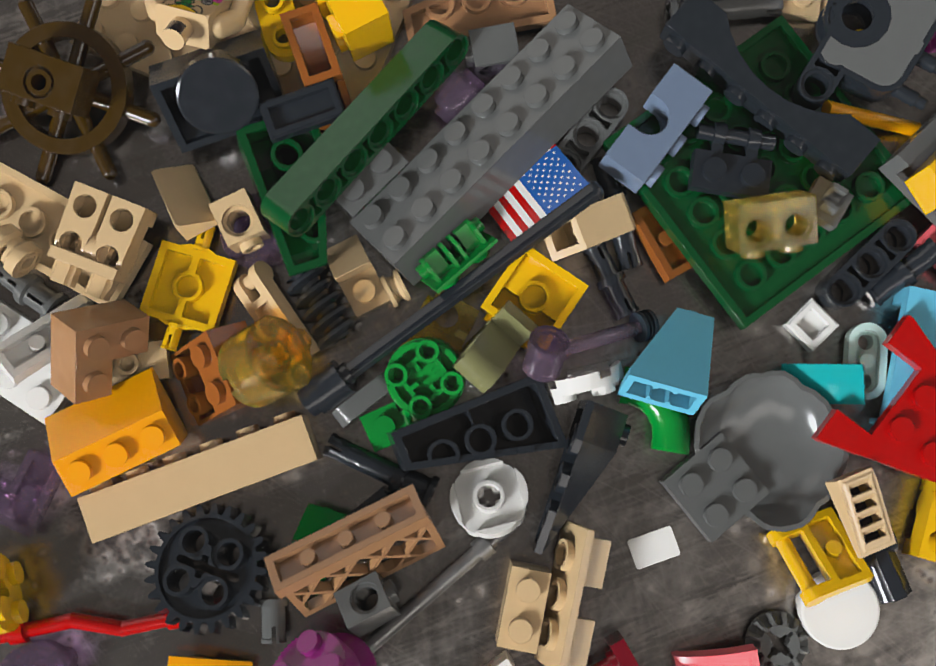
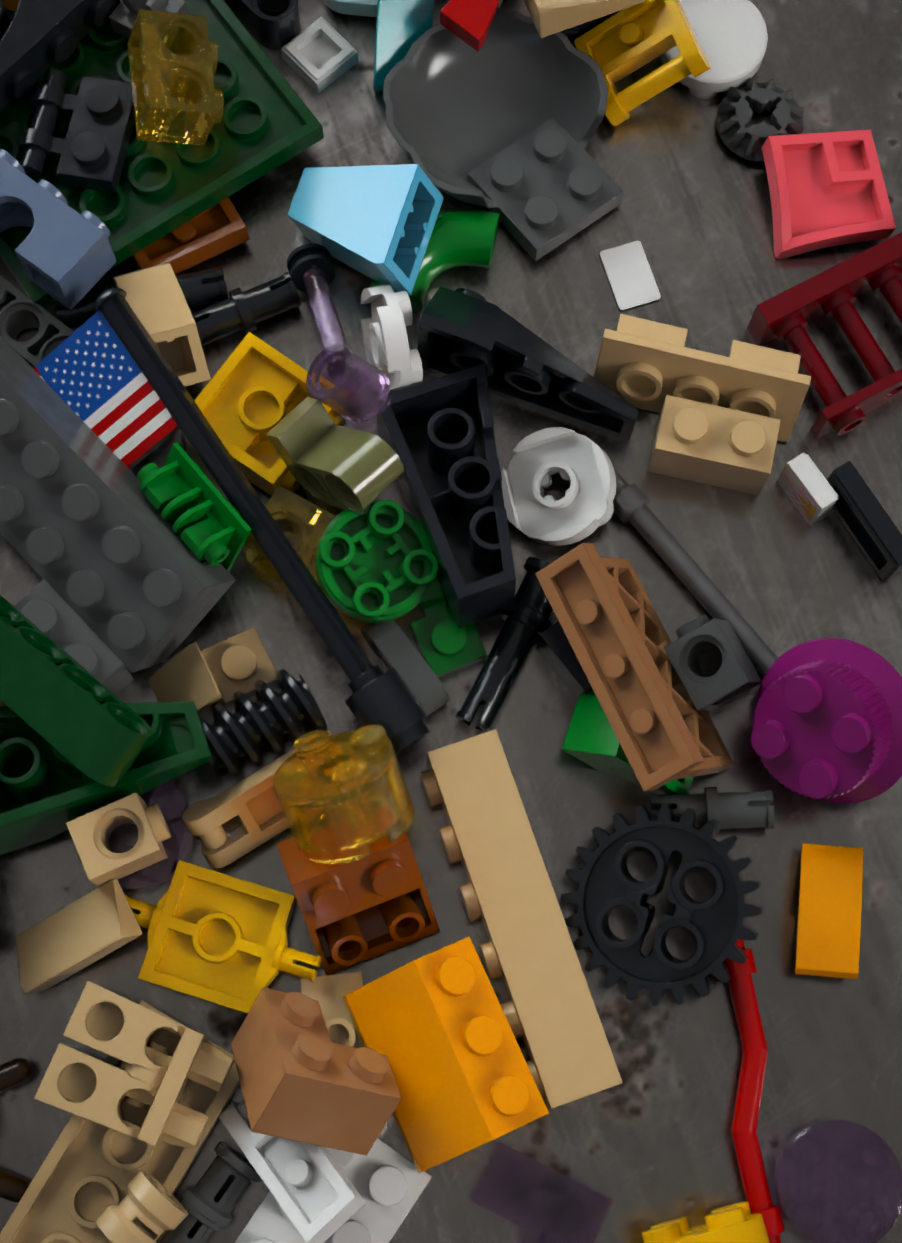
camera: 95 degrees left, 10 degrees down
tan bush [379,269,412,308] -> none

